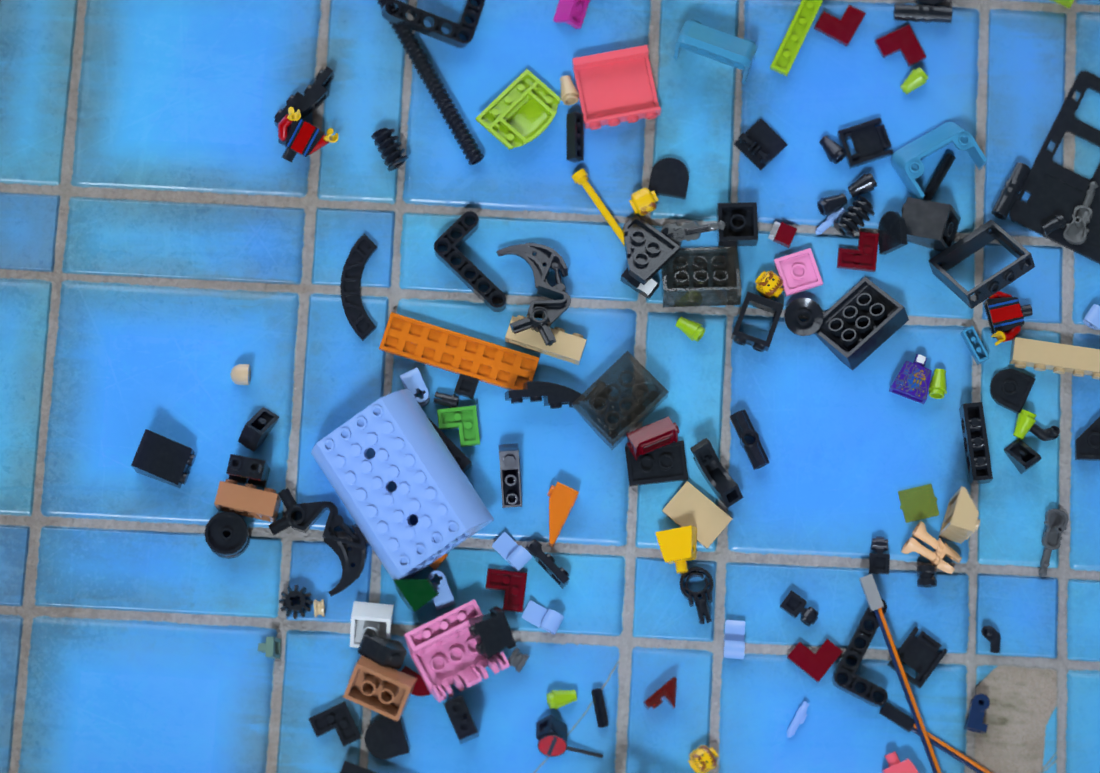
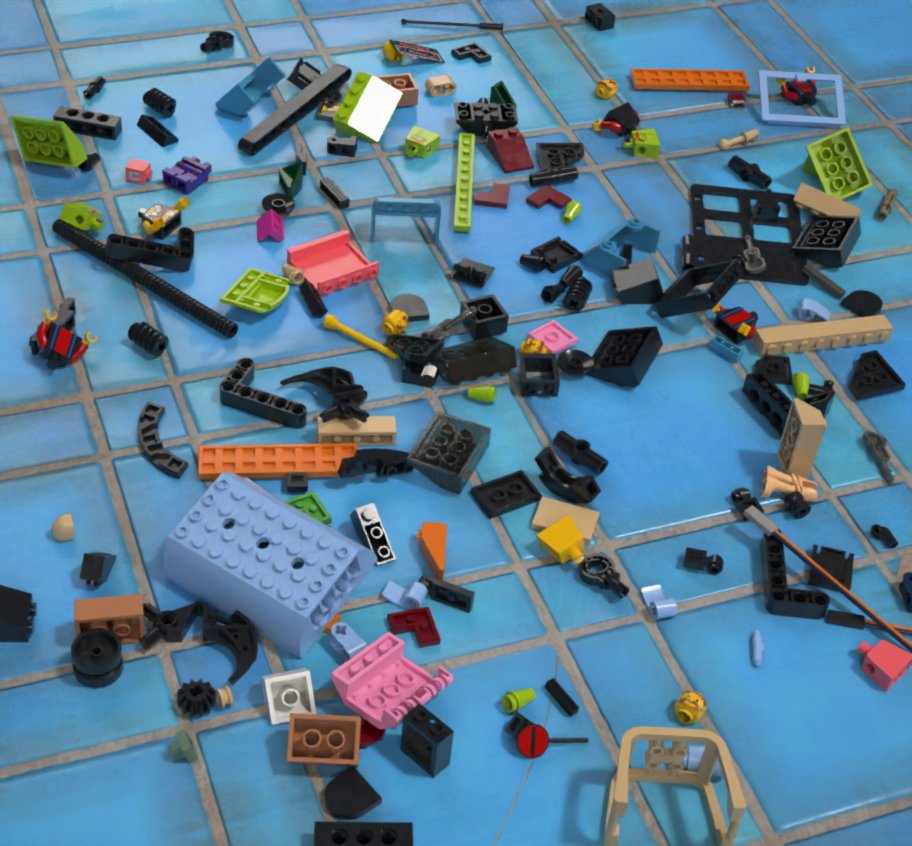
camera: 25 degrees left, 35 degrees down
black hips [226,454,270,488] -> none
black plate [309,701,362,747] -> none
black slope [357,634,407,669] -> none
dark green slope [393,578,439,612] -> none
black pin [433,391,459,408] -> none
black hips [468,606,516,659] -> none
dark grey wheel [508,648,530,673] -> none
light blue panel [522,600,564,635] -> none
dark red window [626,416,679,461] -> none
clear red slope [643,677,677,710] -> none
dark red piece [768,221,797,248] -> none
dark red tile [787,639,843,683] -> none
light blue piece [815,207,846,235] -> none
dark red tile [837,231,879,272] -> none
black tile [878,211,907,255] -> none
torso [889,354,932,404] -> none
clear yellow piece [898,484,939,523] -> none
lime cone [928,369,947,399] -> none

